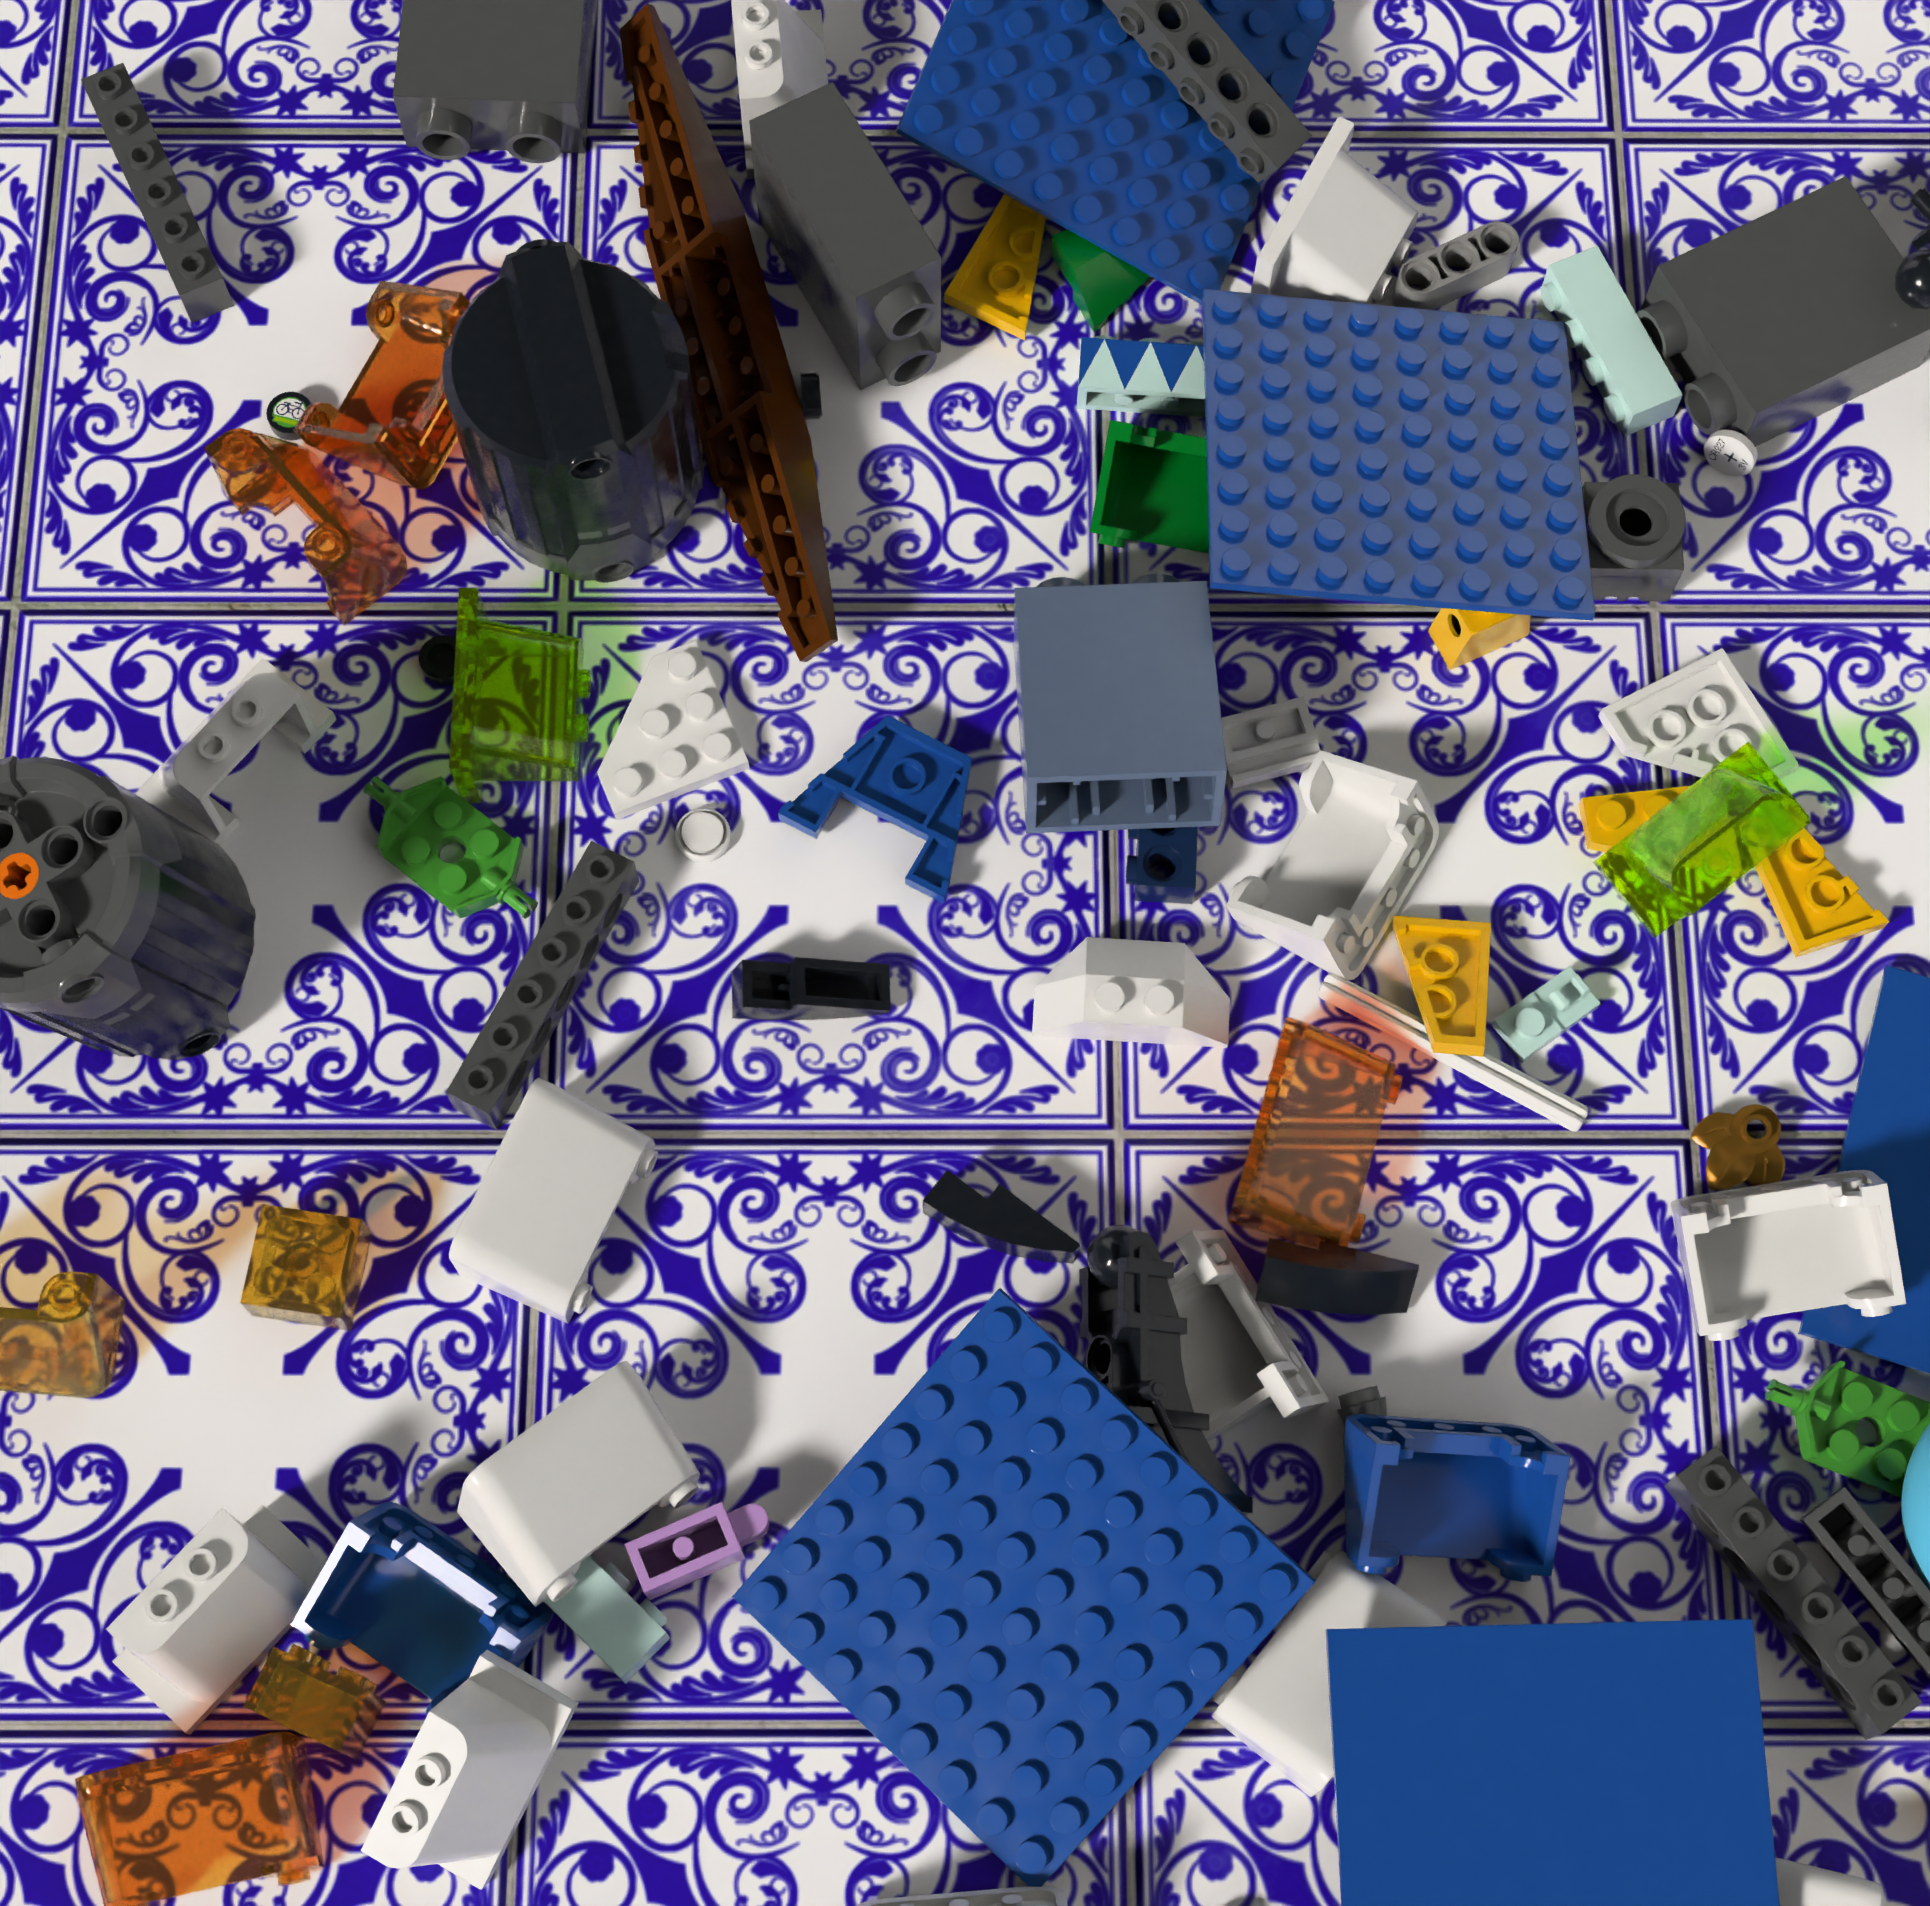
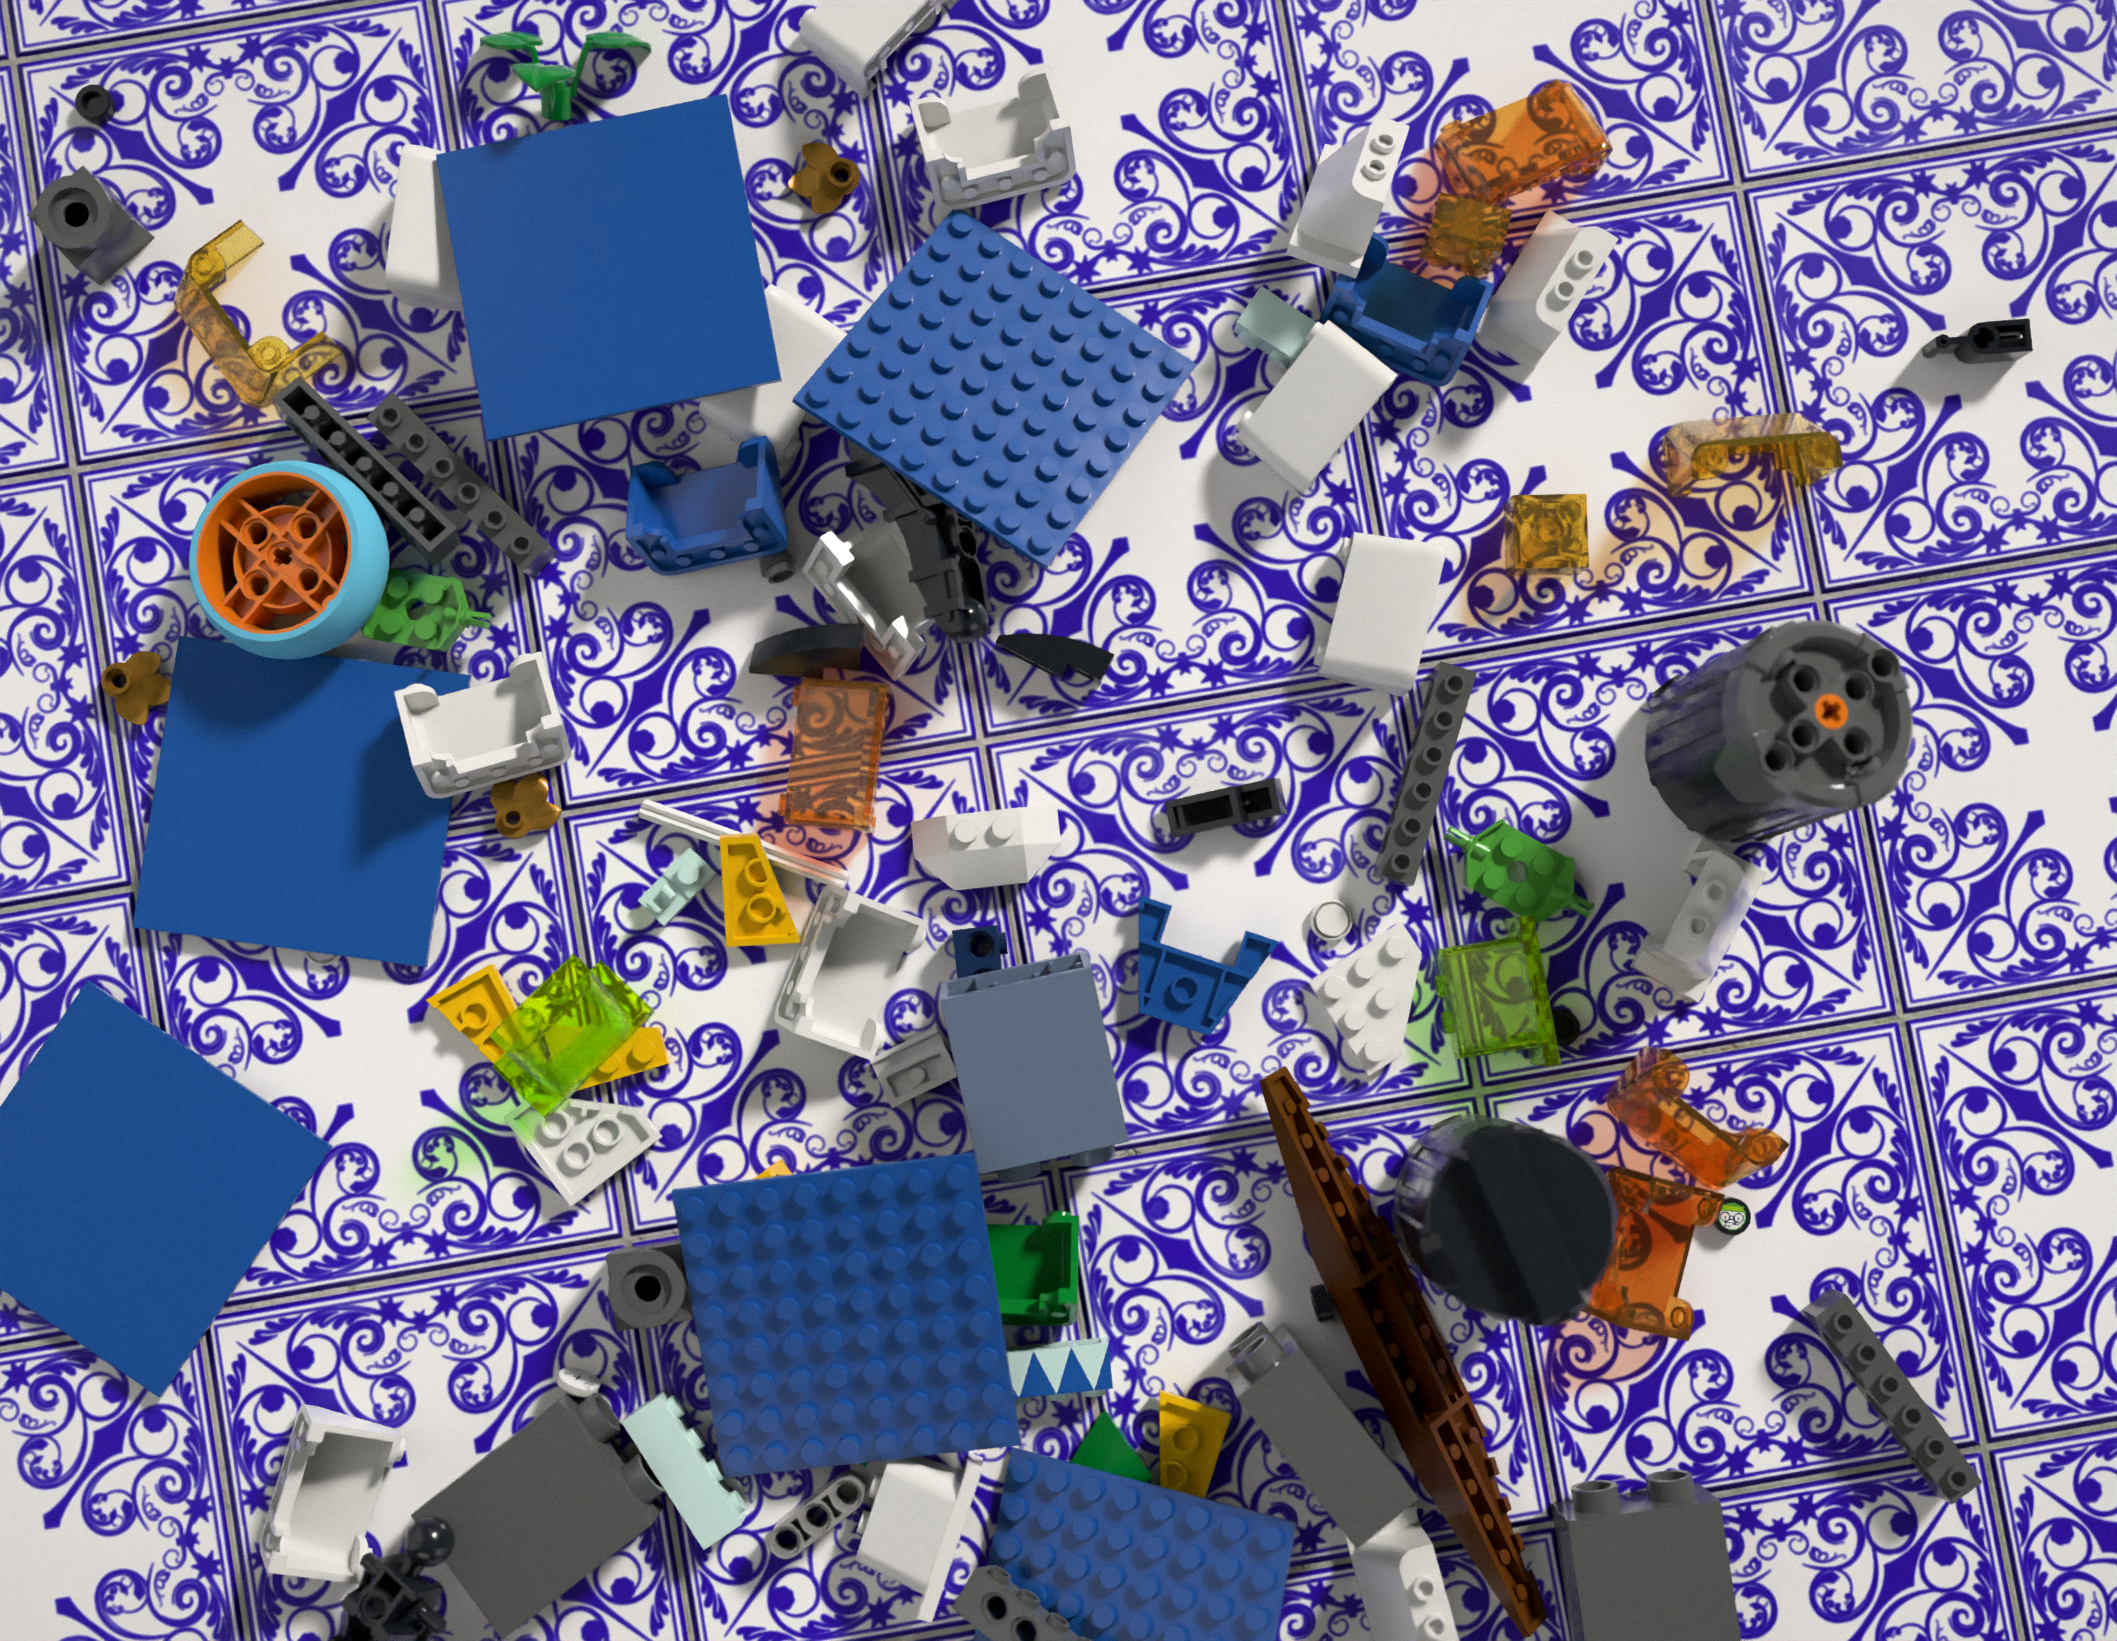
camera: 170 degrees right, 15 degrees up
lavender brick [624,1502,770,1601] -> none

